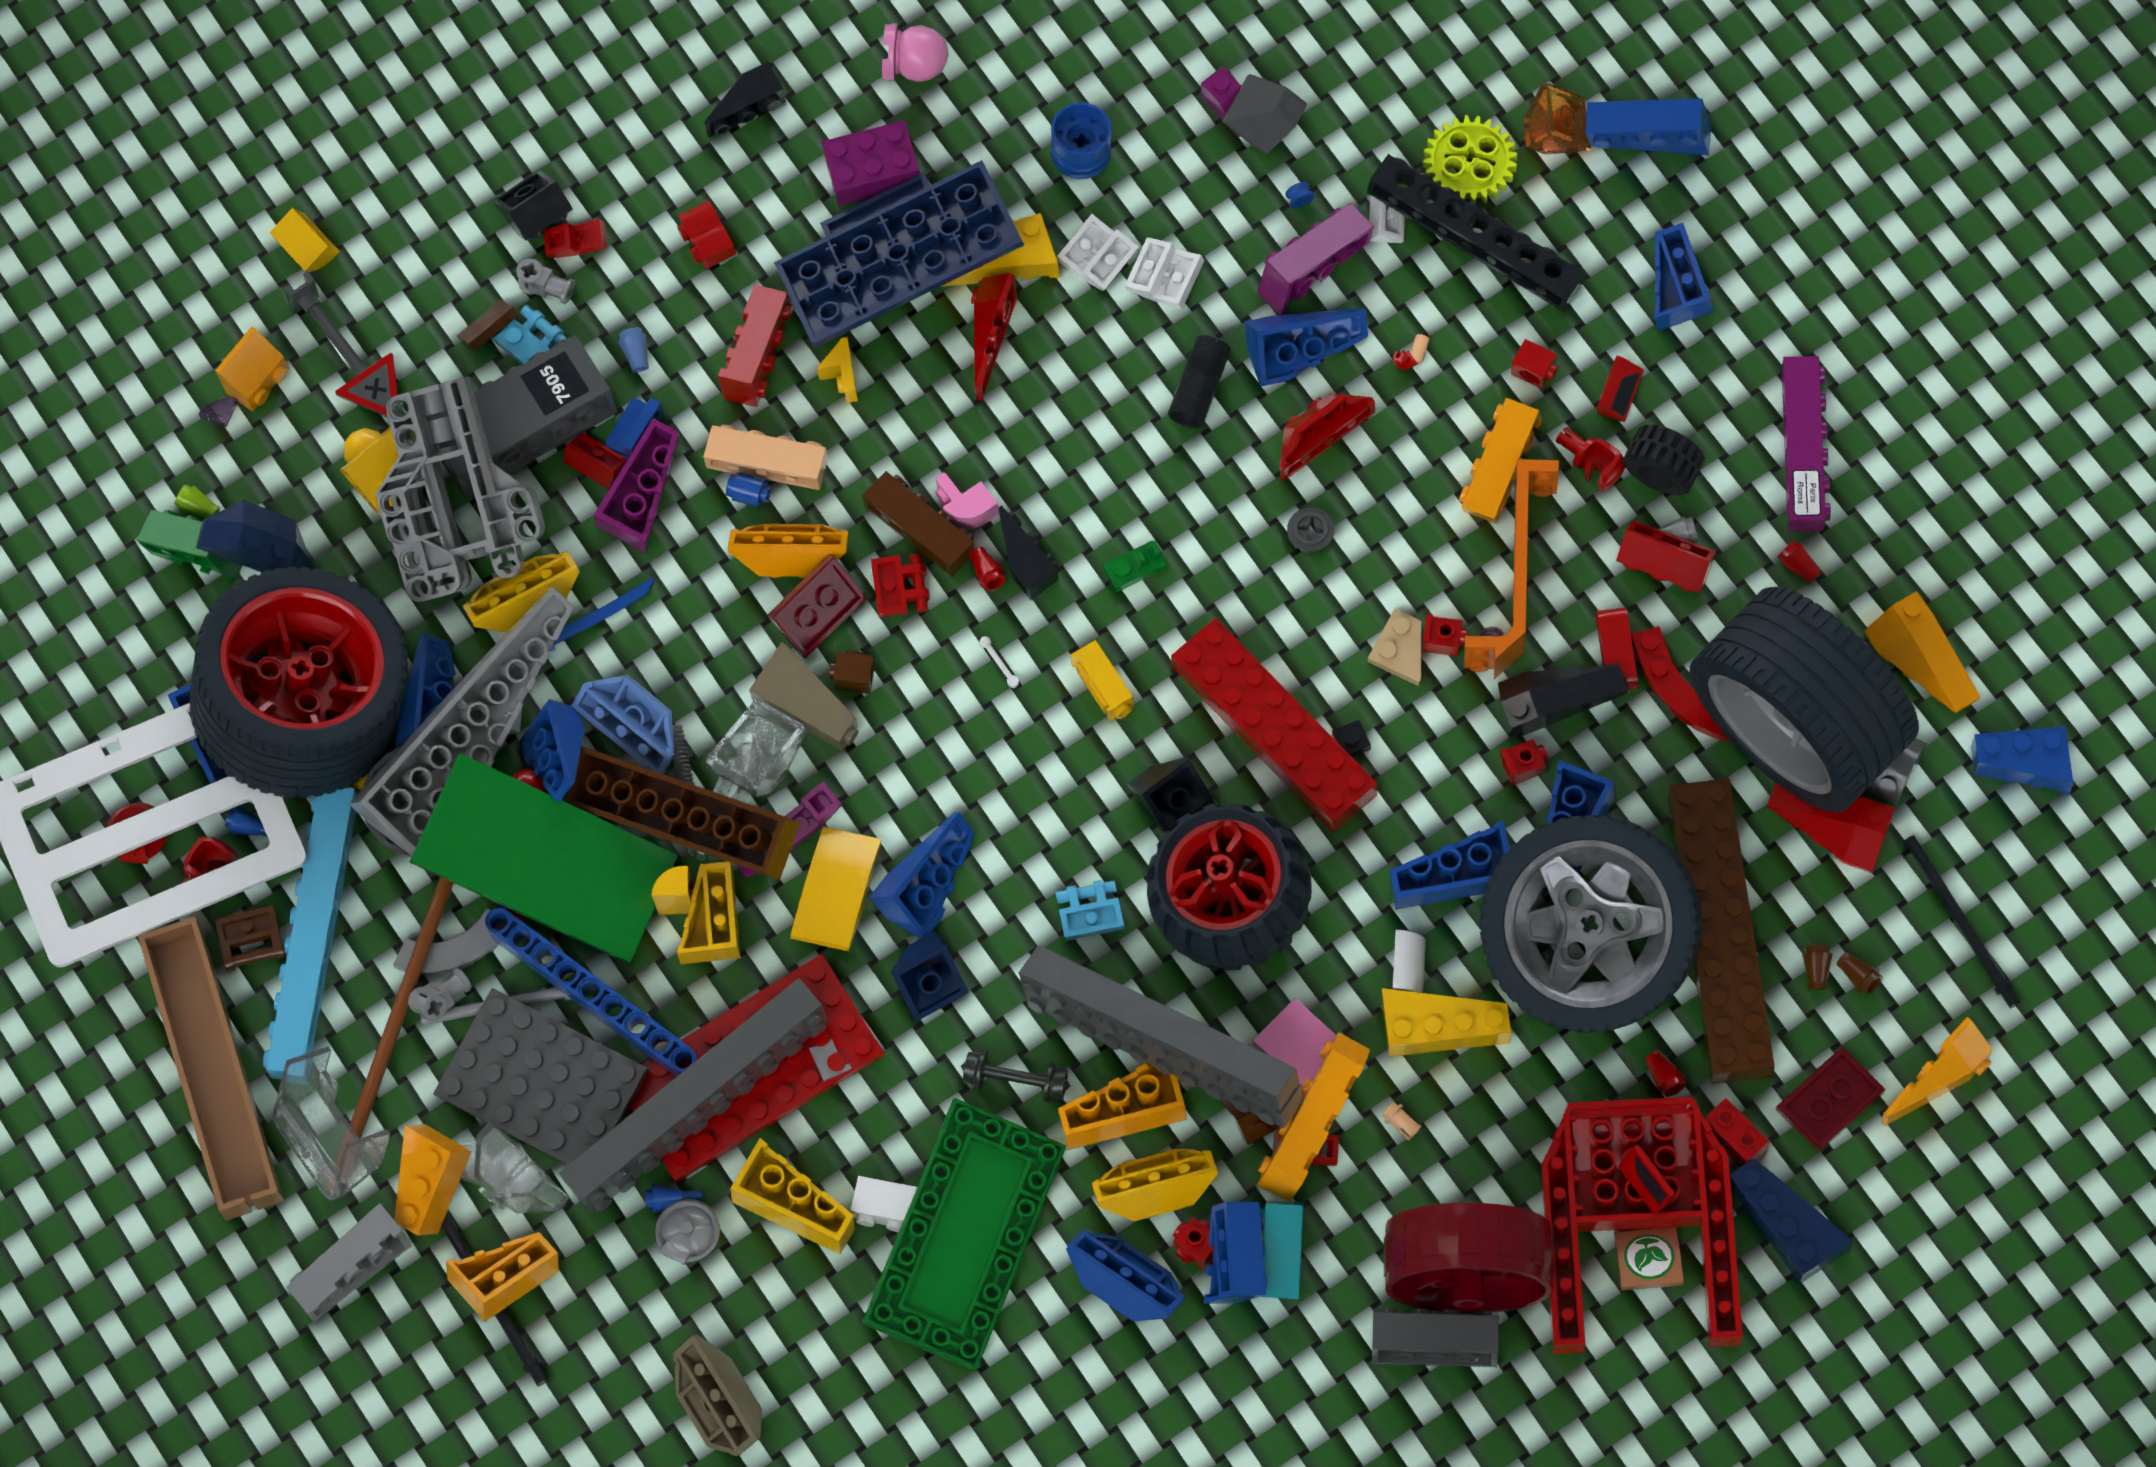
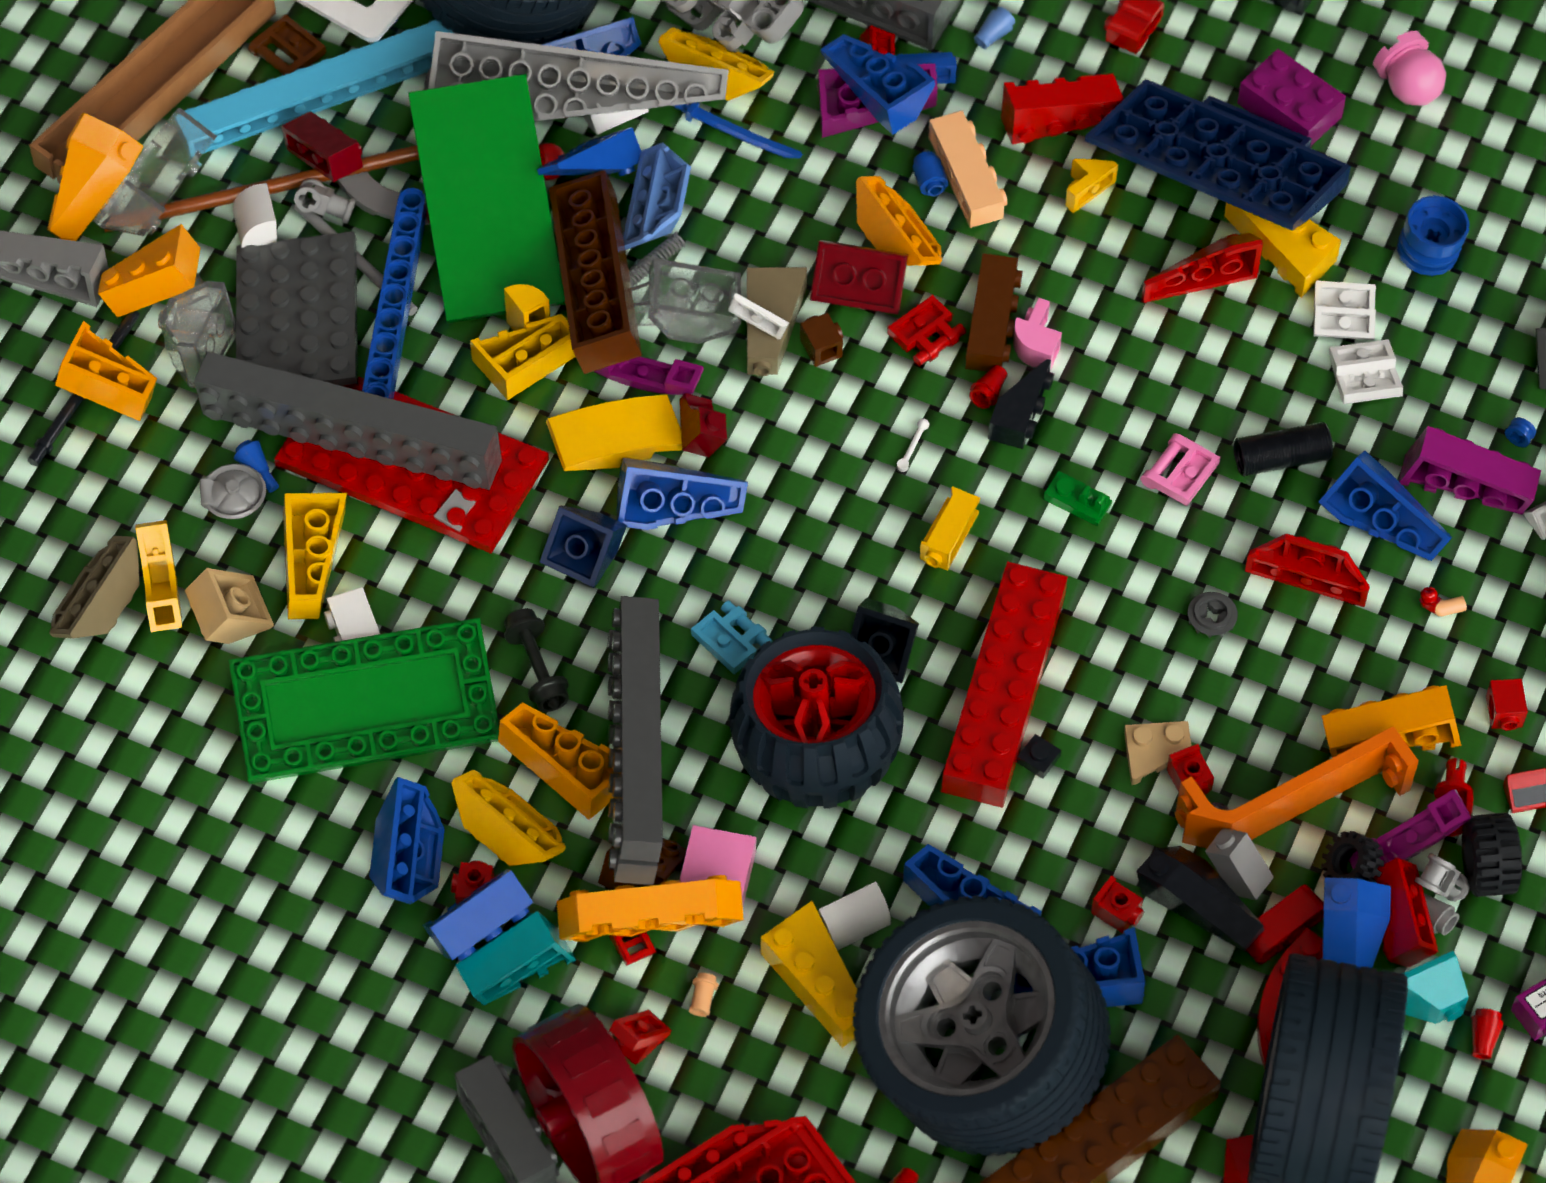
camera: 50 degrees right, 10 degrees down
none -> light orange wedge [47,113,144,241]
none -> yellow arch [135,520,182,632]
none -> tan slope [185,568,274,644]
none -> white brick [233,183,277,248]
none -> dark red brick [281,111,363,182]
none -> red slope [609,1010,672,1065]
none -> dark red arch [679,393,727,457]
none -> white slope [727,293,789,340]
none -> blue wedge [820,34,936,135]
none -> bright pink plate [1140,433,1220,506]
none -> light grey brick [1205,828,1274,900]
none -> black tyre [1321,831,1384,883]
none -> blue wedge [1323,878,1391,968]
none -> magenta slope [1349,789,1472,869]
none -> slope [1403,951,1469,1024]
none -> light grey connector [1414,853,1470,902]

